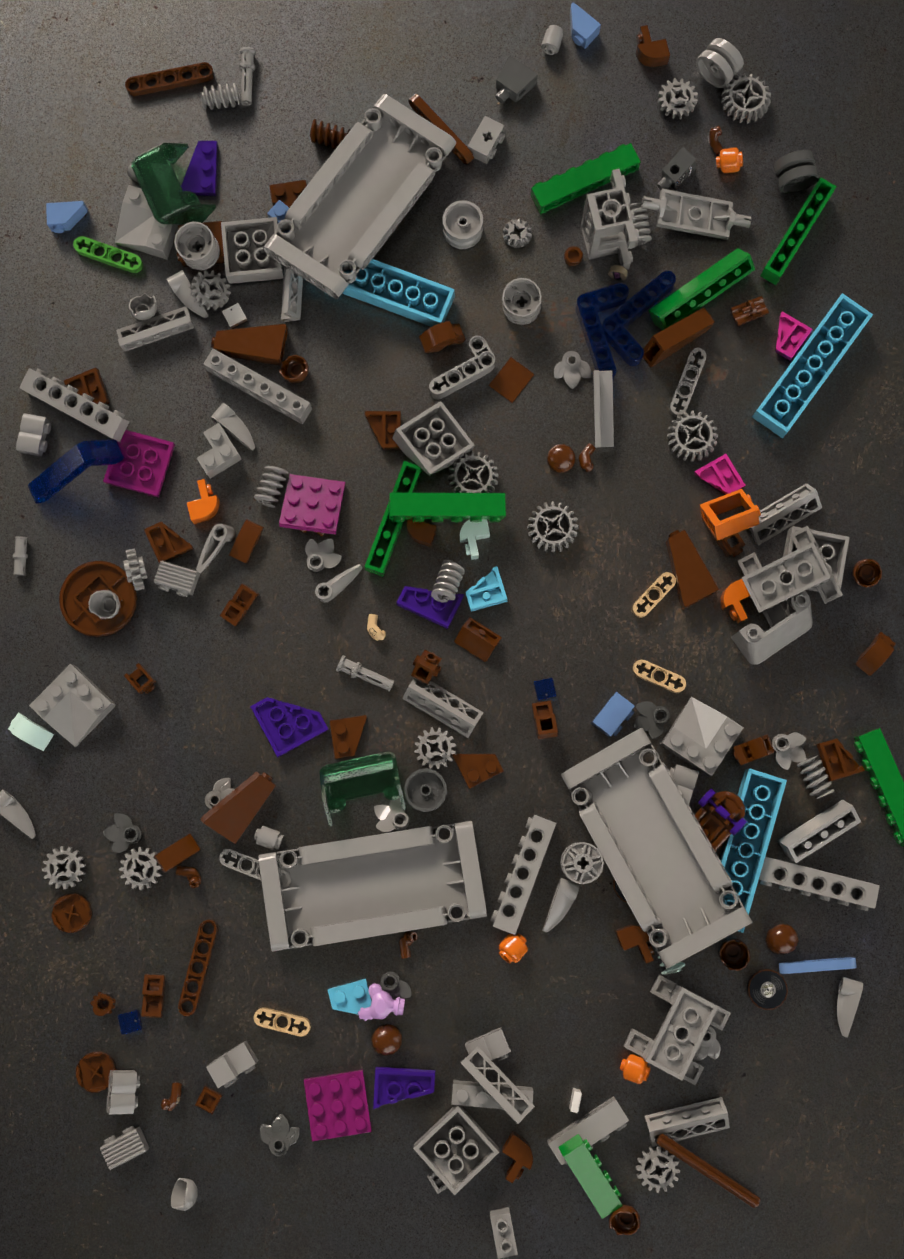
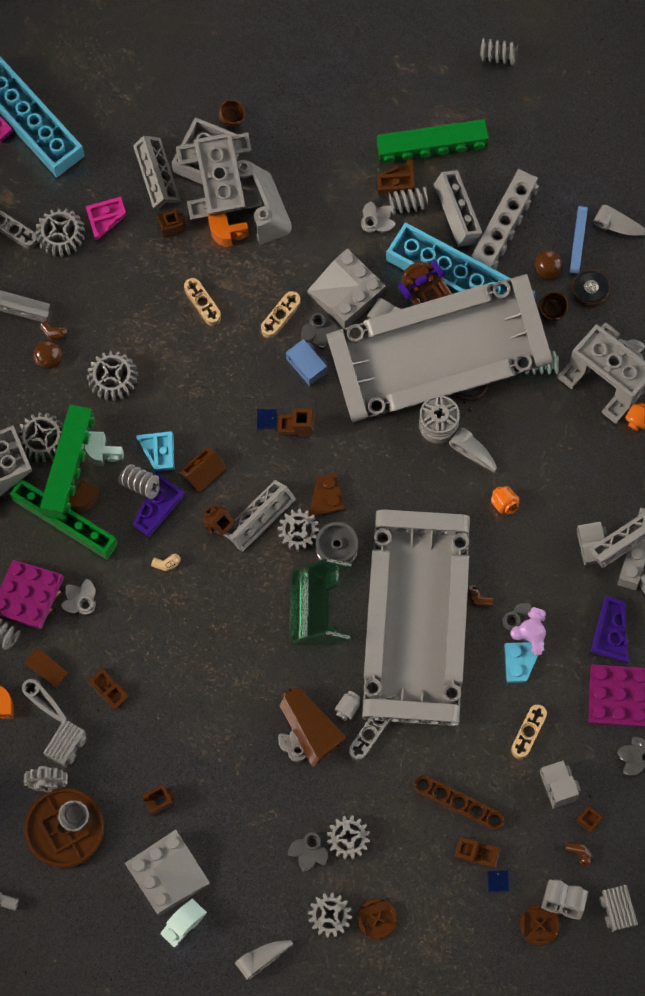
camera: 75 degrees left, 10 degrees down
reddish brown animal [90,992,116,1016] -> none
reddish brown wing [144,522,194,563] -> none
reddish brown slope [154,834,201,873] -> none
reddish brown arm [176,865,202,888] -> none
dark purple plate [250,697,329,757] -> none
light grey piece [315,564,363,603] -> none
reddish brown wing [330,715,367,759] -> none
light grey pin [336,655,395,692] -> none
reddish brown hair [371,1024,402,1056] -> none
light grey plate [374,795,410,833] -> none
light grey brick [490,815,556,935] -> none
reddish brown brick [615,925,655,964] -> none
reddish brown slope [666,530,719,610] -> none
orange window [700,489,761,540] -> none
reddish brown brick [733,734,775,765] -> none
reddish brown brick [855,632,896,676] -> none

